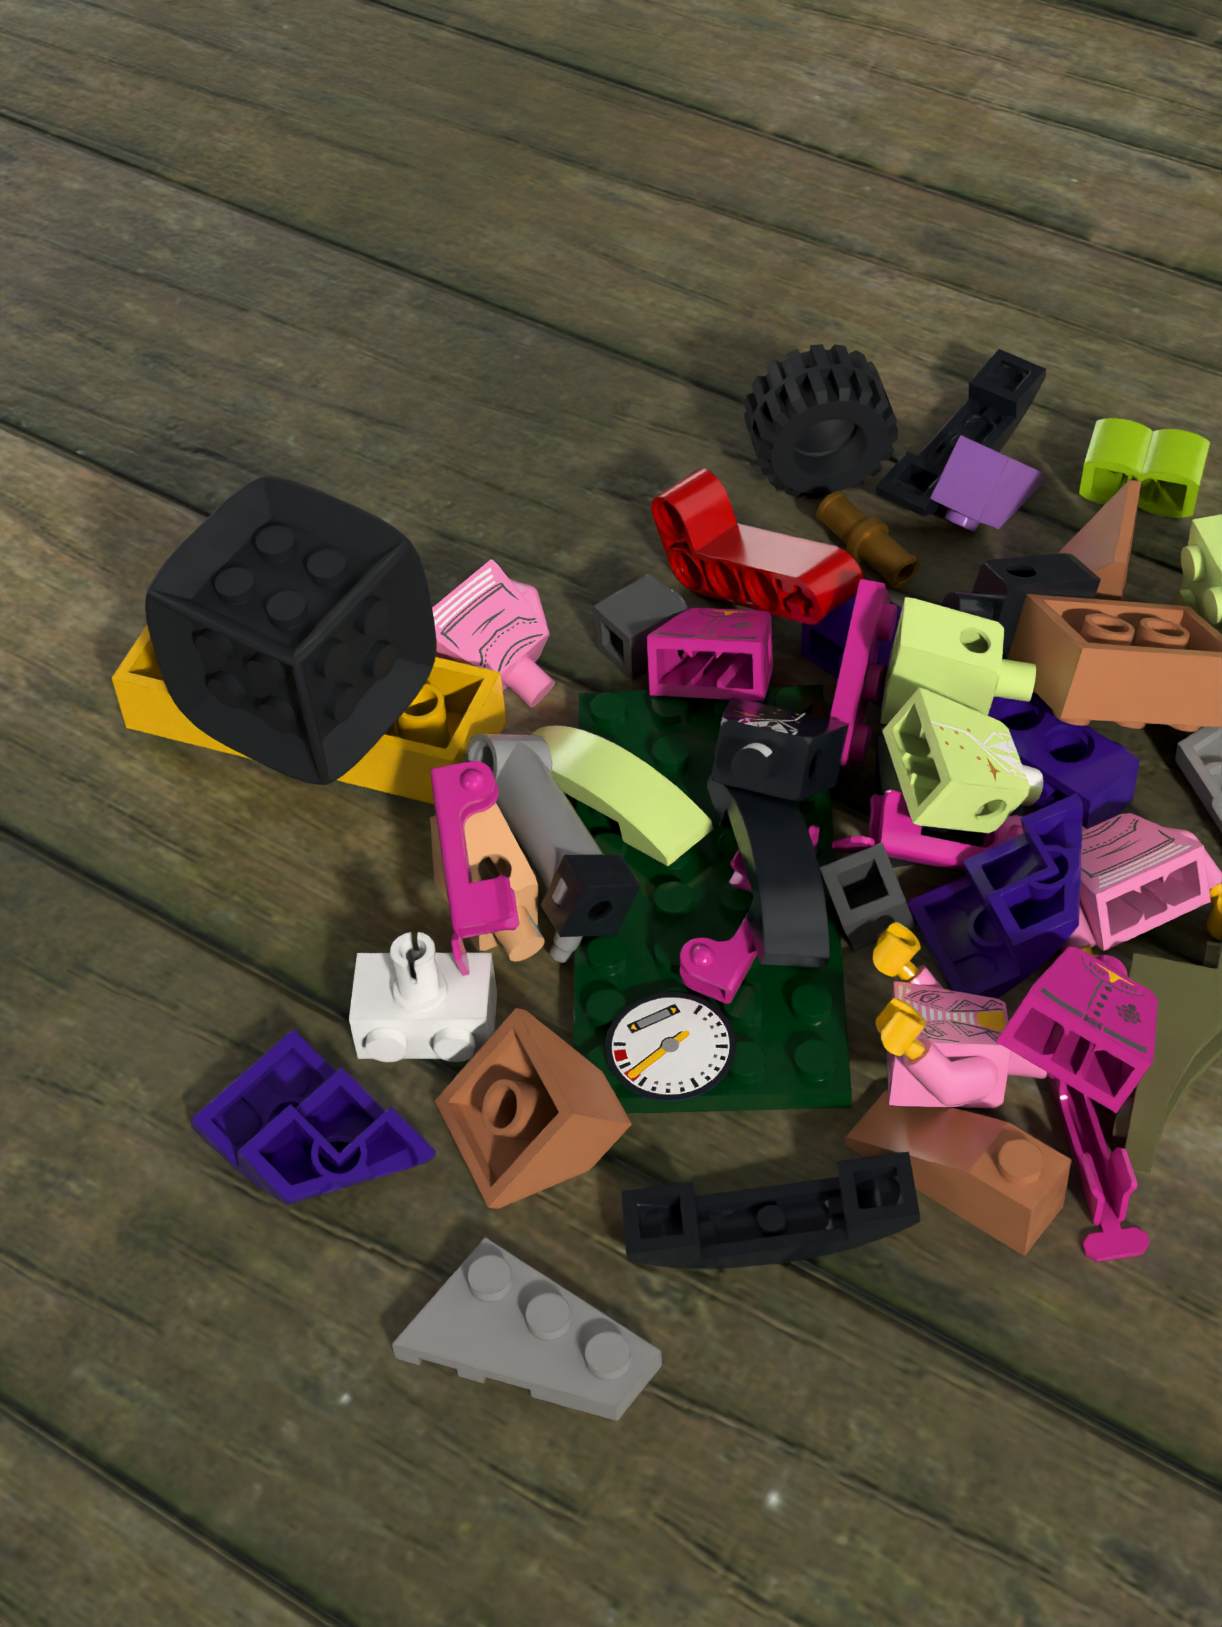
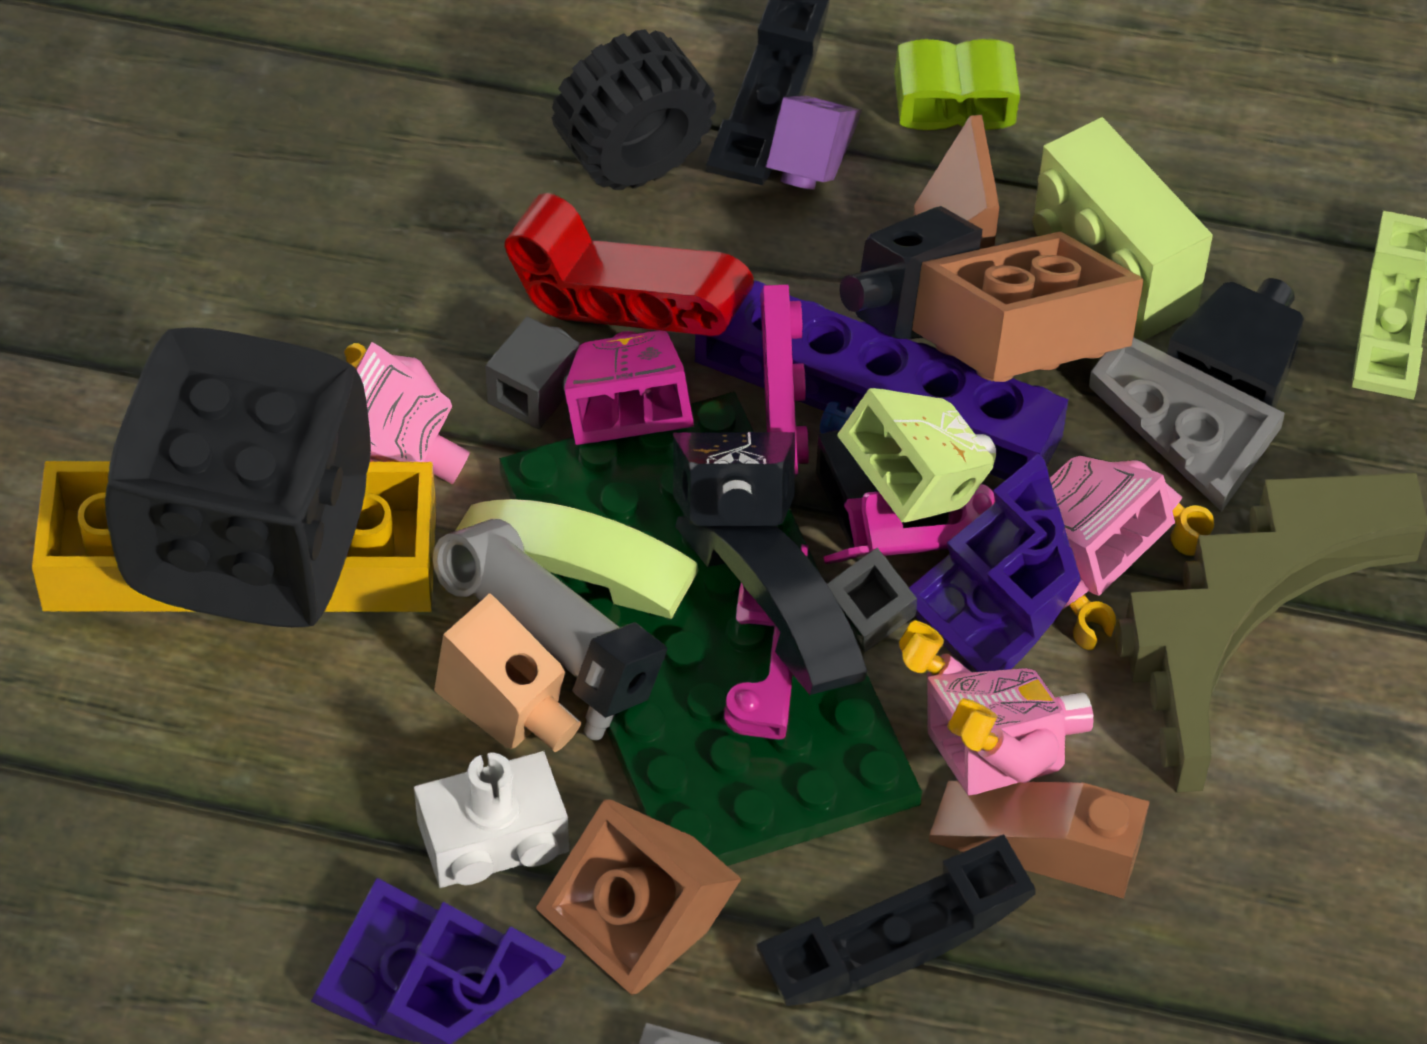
camera: 25 degrees left, 5 degrees up
dark pink piece [430,761,520,976] -> none
white sticker [605,992,736,1101] -> none
pearl gold pin [816,491,920,589] -> none
yellowish green torso [880,597,1036,724] -> none
dark pink torso [996,947,1158,1113] -> none
dark pink piece [1047,1072,1150,1262] -> none

